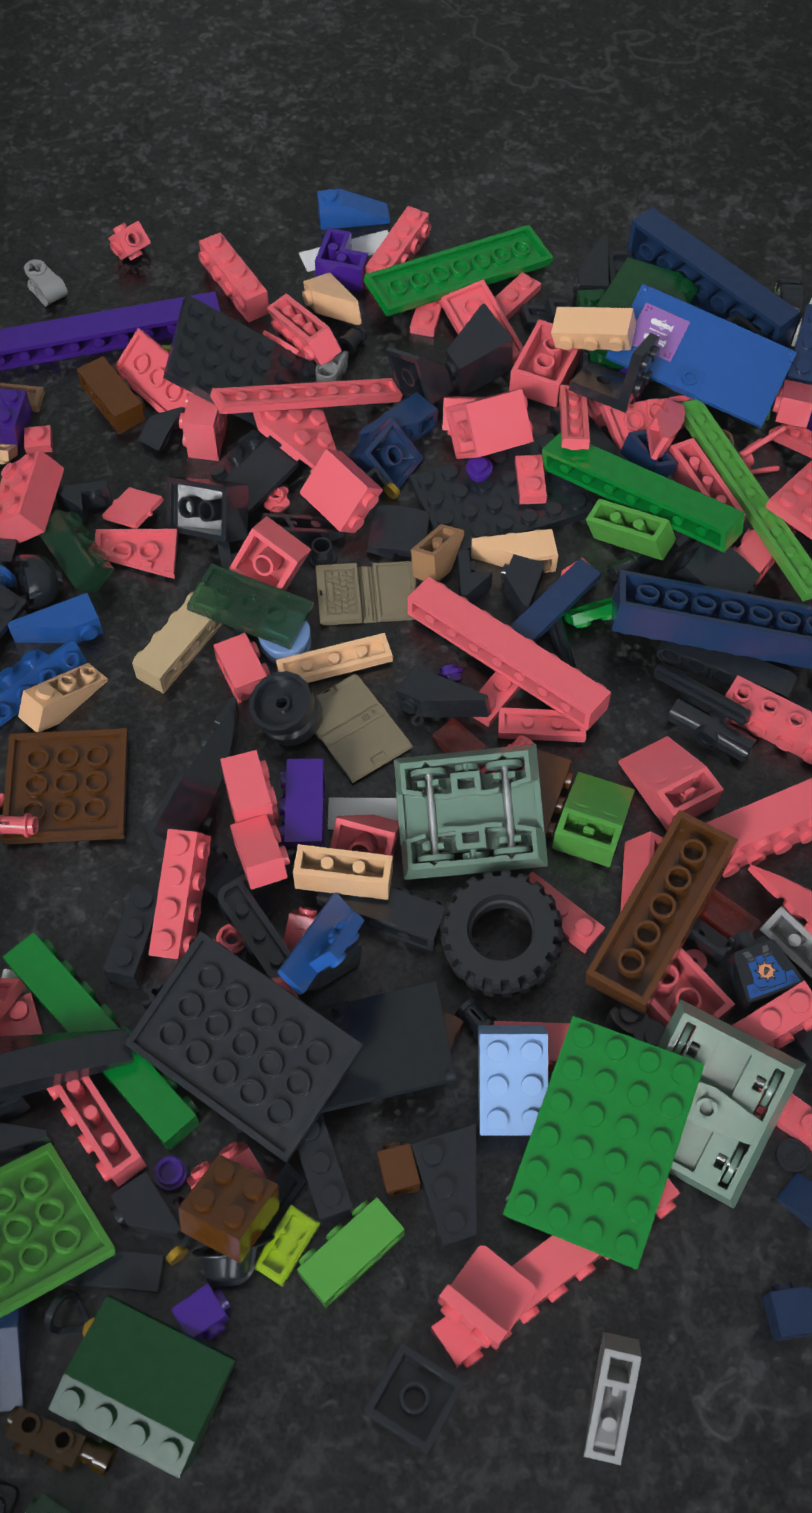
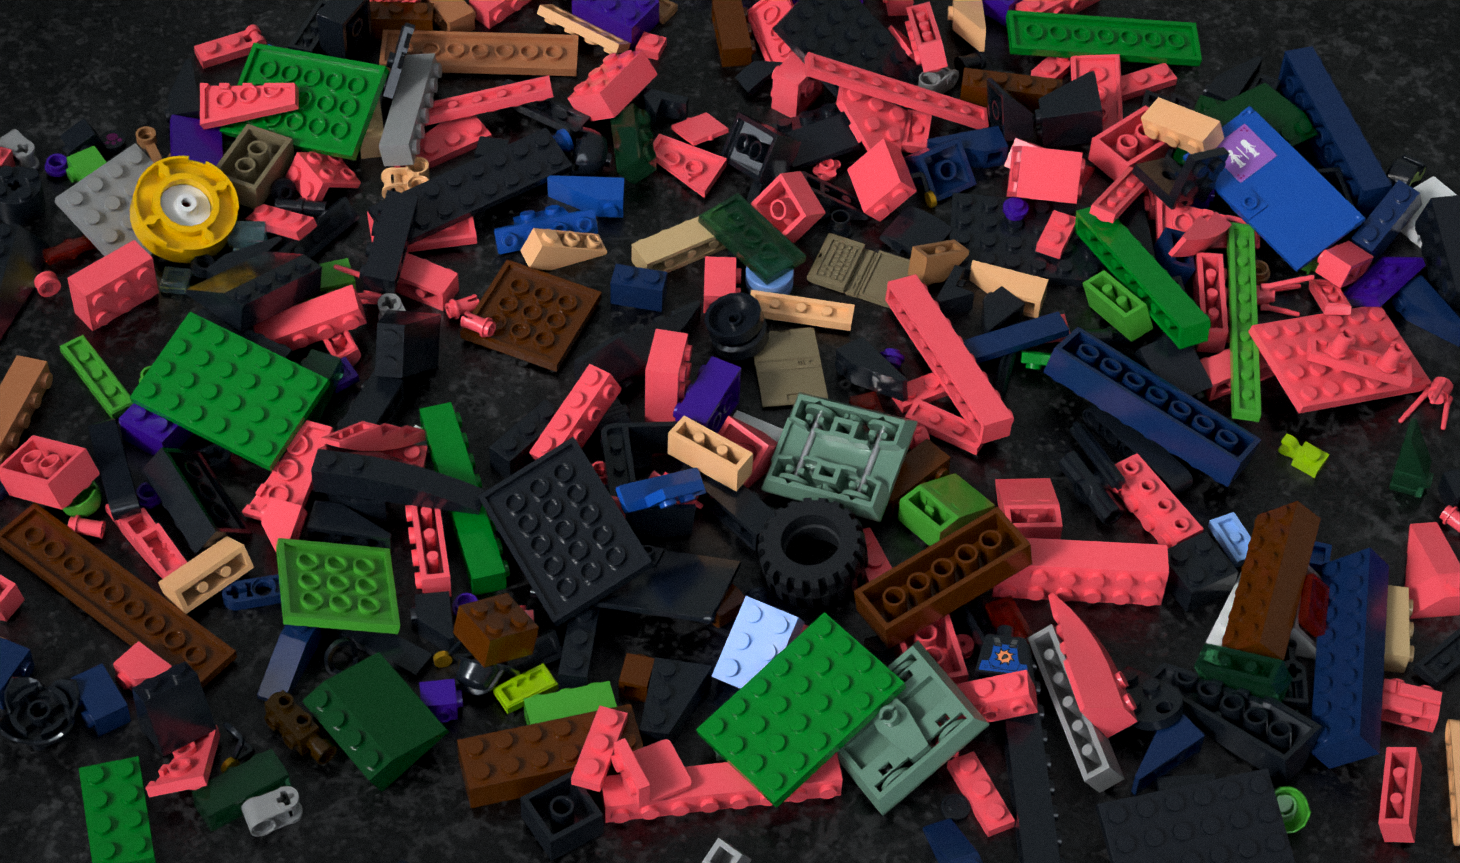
camera: 25 degrees right, 10 degrees down
coral brick [230,814,290,890] -> none
none -> reddish brown brick [457,704,644,808]
none -> coral plate [571,705,628,792]
none -> dark blue brick [610,264,667,312]
none -> coral plate [901,109,932,153]
none -> reddish brown brick [960,68,1062,115]

